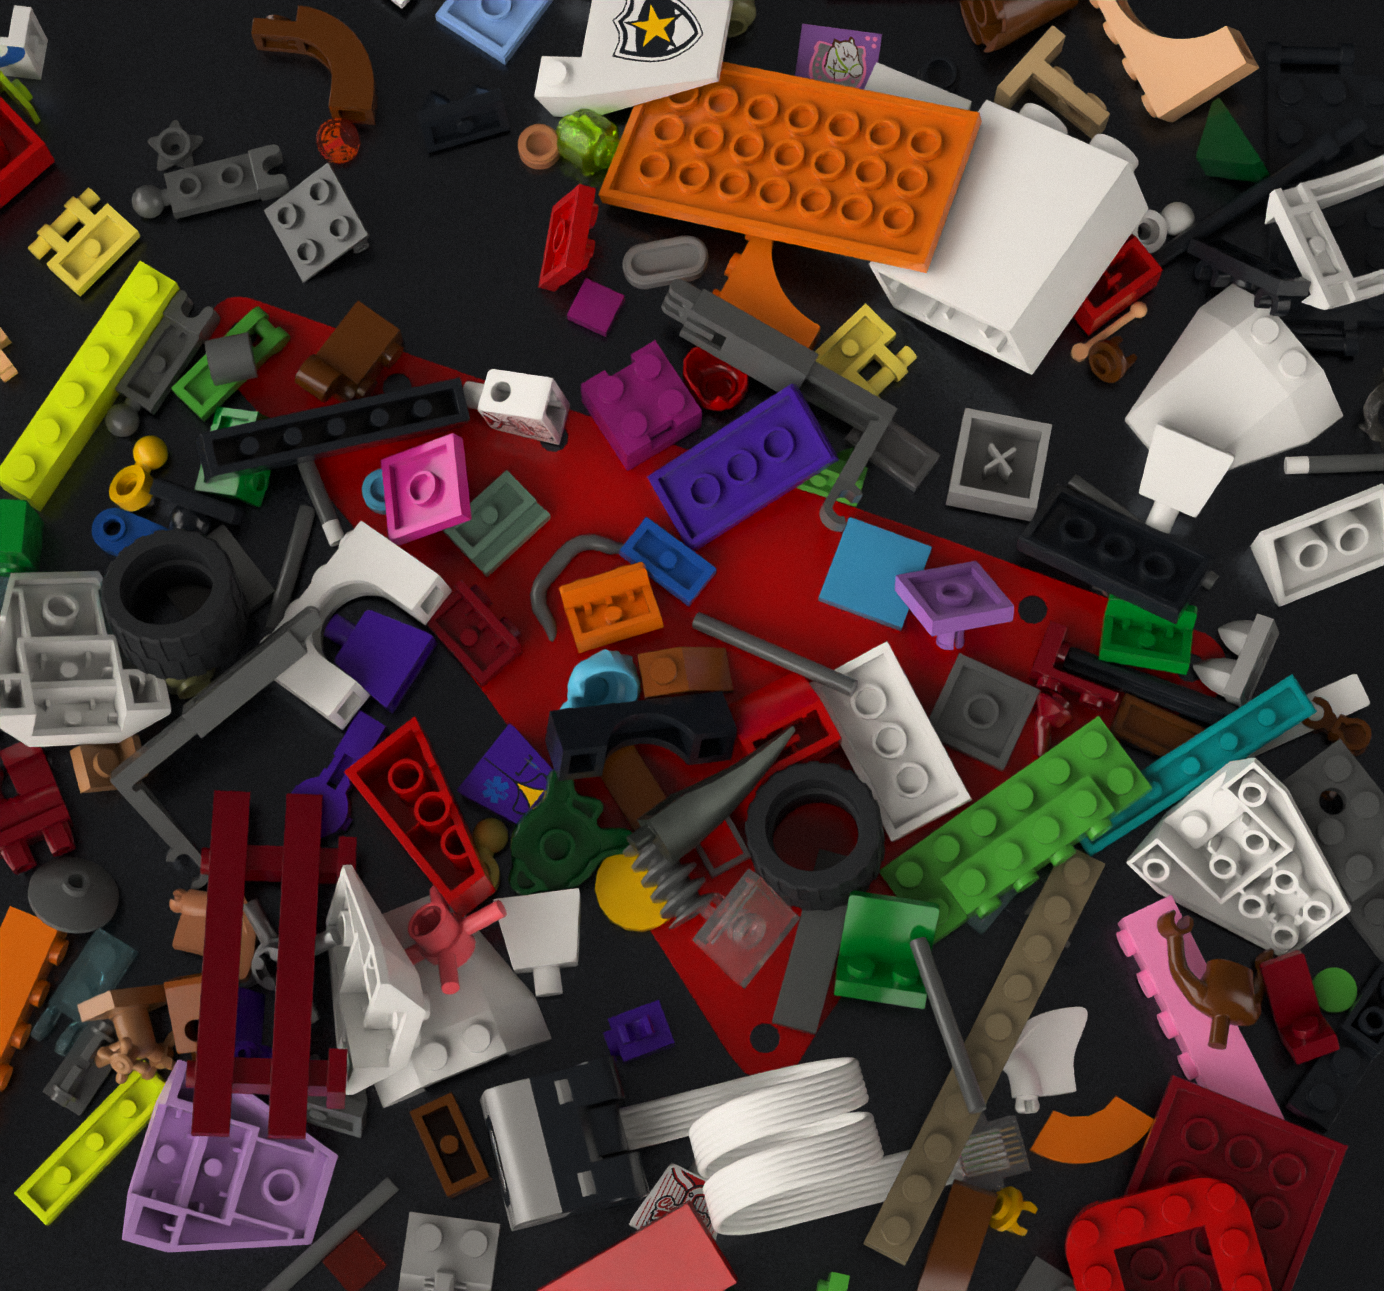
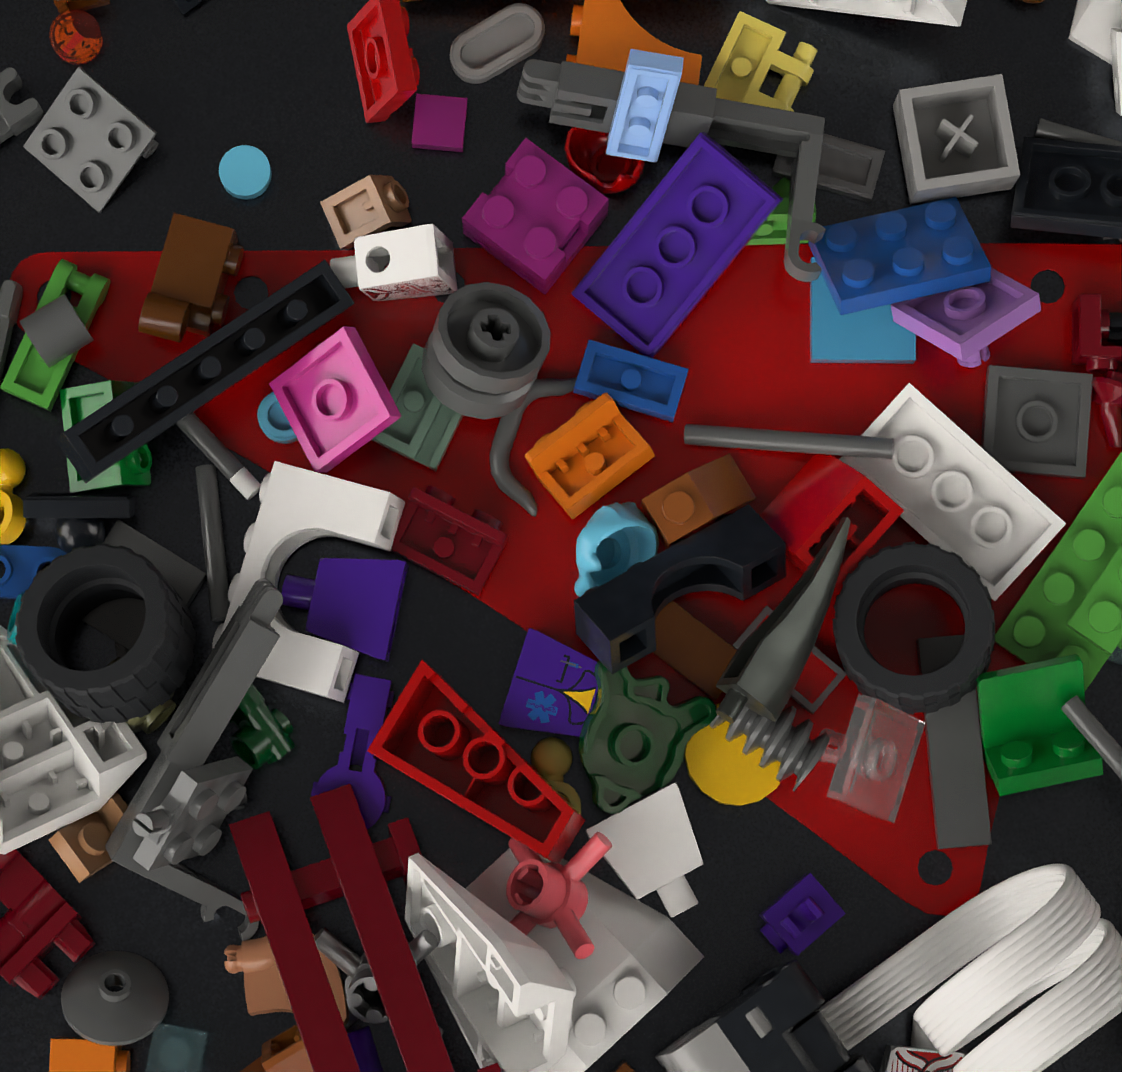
camera: 25 degrees left, 5 degrees up
none -> dark grey plate [132,756,253,871]
none -> medium azure tile [219,145,272,200]
none -> dark green plate [229,683,296,770]
none -> medium nougat bracket [320,175,412,249]
none -> dark grey wheel [421,282,551,419]
none -> light blue tile [606,49,684,162]
none -> blue plate [808,197,991,315]

